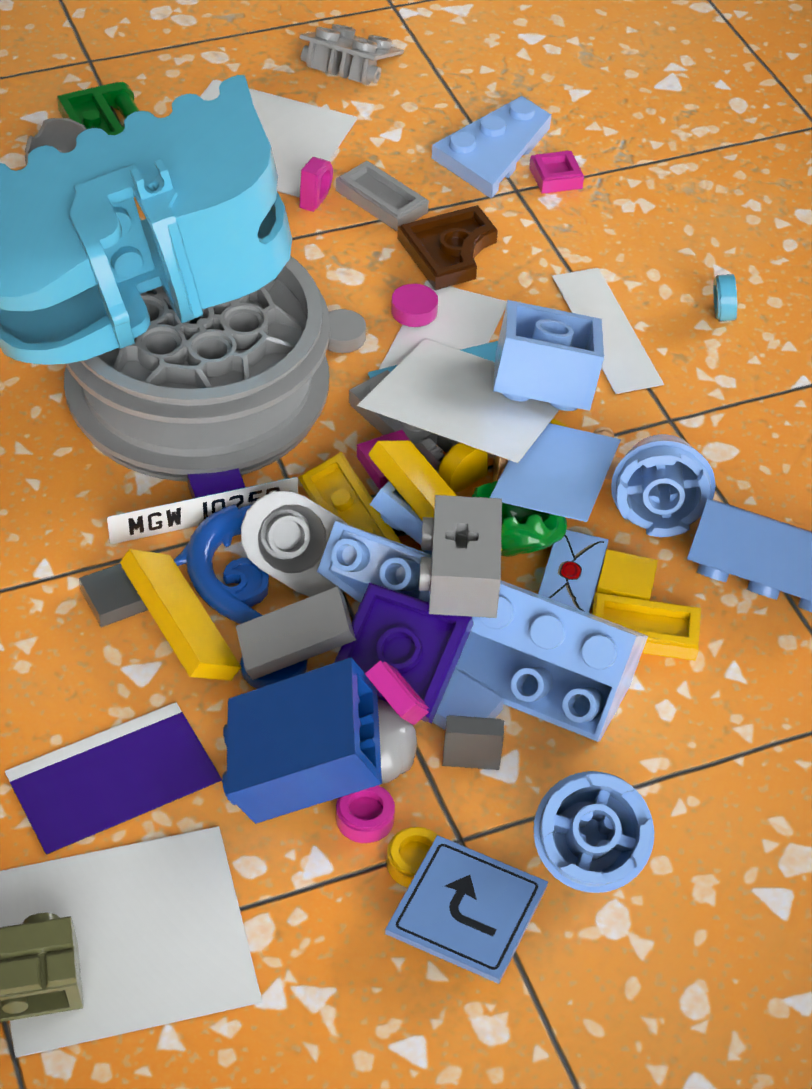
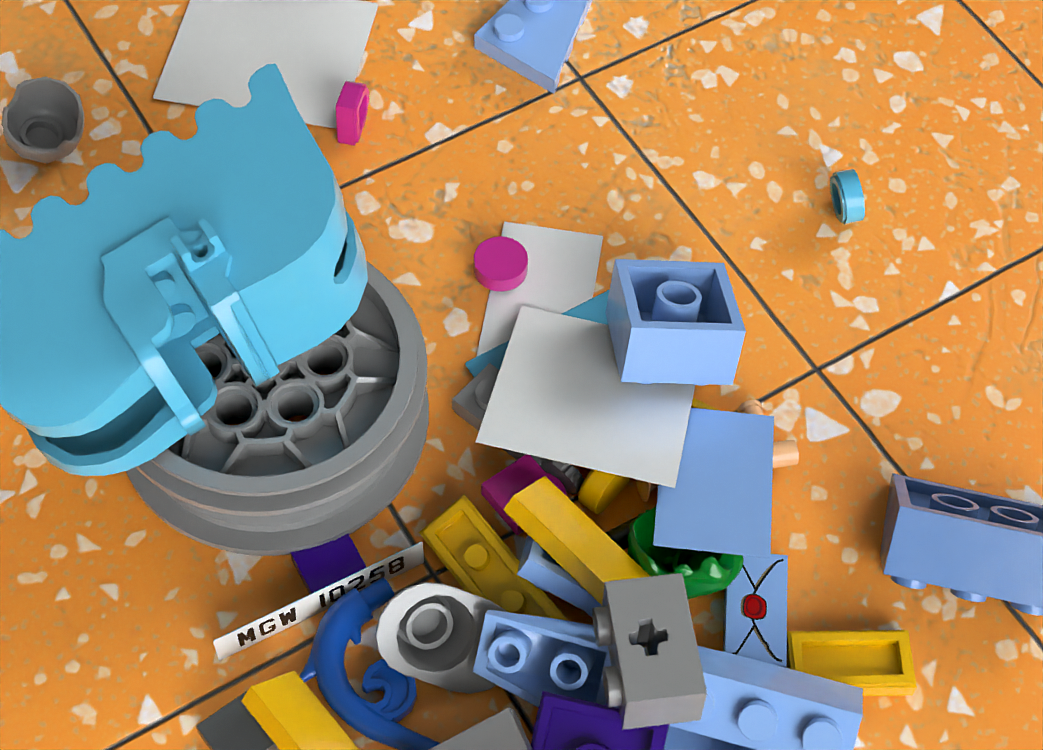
camera: 10 degrees left, 10 degrees up
green plate [57,82,139,135] -> none
light grey tile [327,309,366,353] -> none
light grey tile [336,161,429,231] -> none
reddish brown tile [398,205,498,290] -> none
dark pink tile [529,150,584,194] -> none
white sticker [552,268,664,394] -> none
yellow tile [597,549,658,600] -> none
light blue cone [611,434,715,537] -> none

